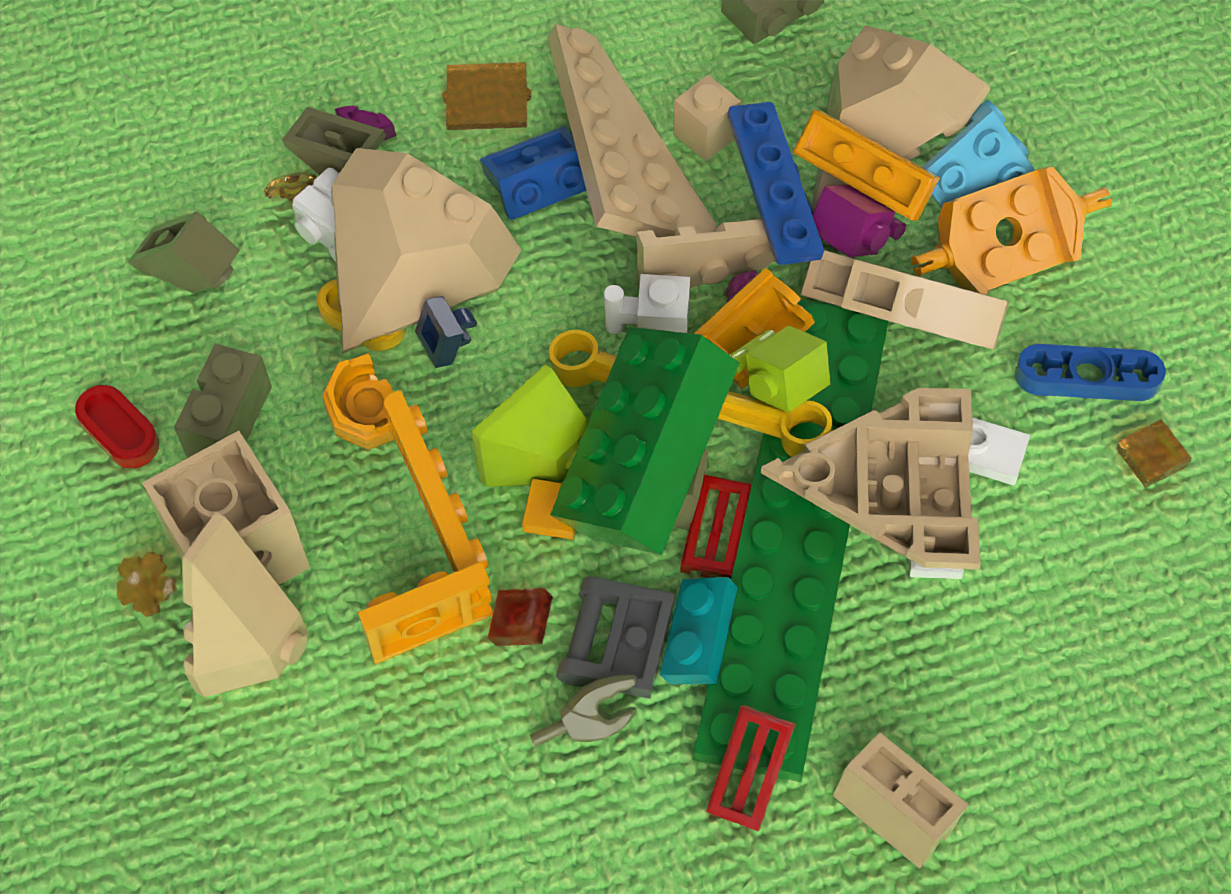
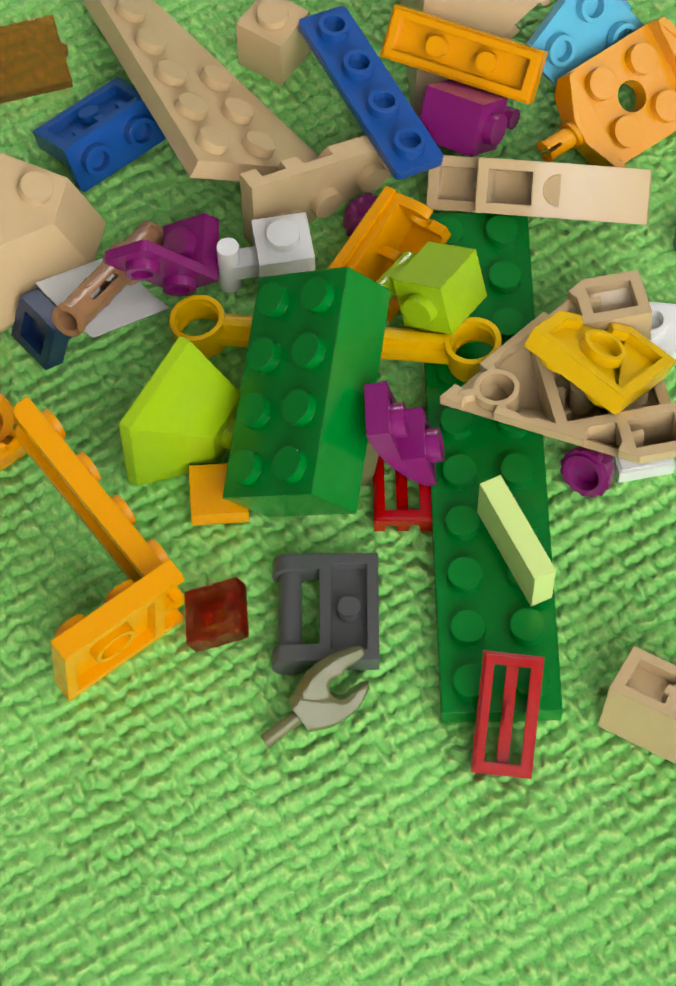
camera: 15 degrees left, 0 degrees up
teal plate [660,577,738,684] -> none
none -> white sticker [36,258,169,338]
none -> medium nougat pin [52,221,163,337]
none -> magenta bracket [104,213,219,296]
none -> magenta slope [364,381,445,486]
none -> yellowish green tile [477,475,556,607]
none -> yellow plate [524,310,676,416]
none -> magenta piece [560,446,615,498]

